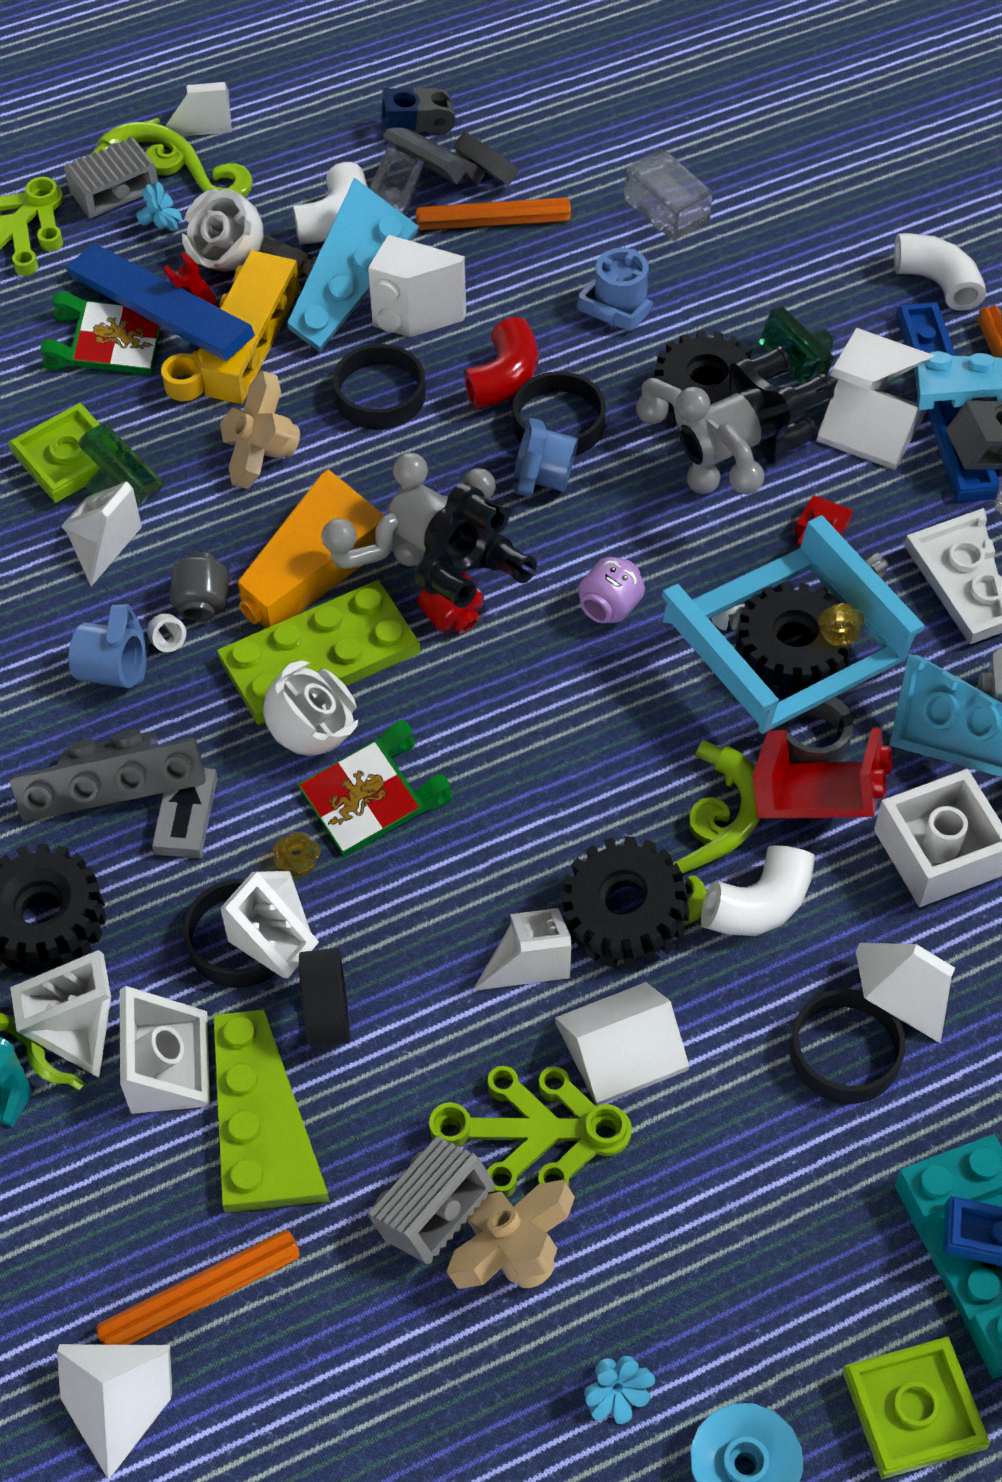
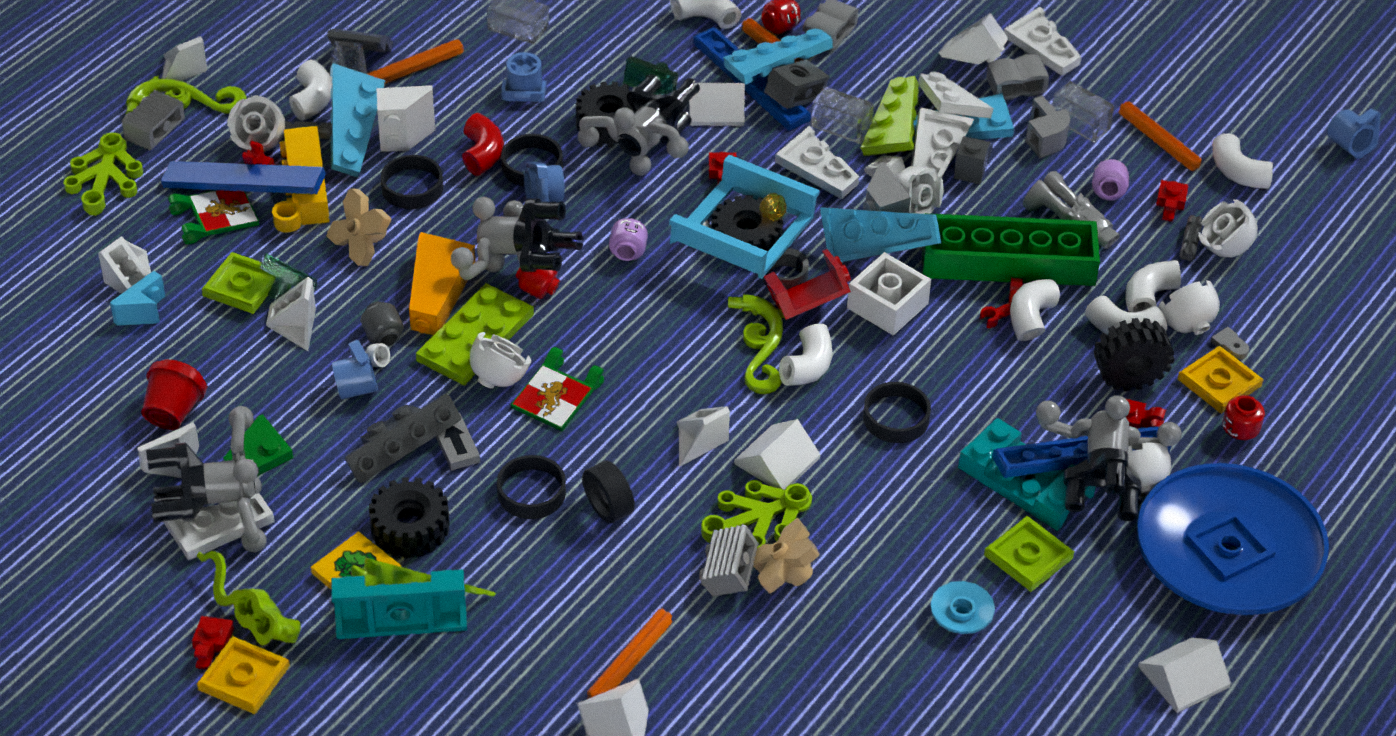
camera: 30 degrees left, 10 degrees down
white slope [10,950,111,1078] -> none
white slope [120,986,210,1114] -> none
medium azure plant [136,181,182,232] -> none
lime wing [214,1010,330,1213] -> none
white slope [220,871,319,978] -> none
clear yellow plate [273,832,321,878] -> none
leg [381,88,456,142] -> none
dark grey beam [453,131,519,186] -> none
black tyre [561,836,690,969] -> none
medium azure plant [584,1356,655,1424] -> none
white slope [830,328,935,390] -> none
white slope [856,943,955,1044] -> none

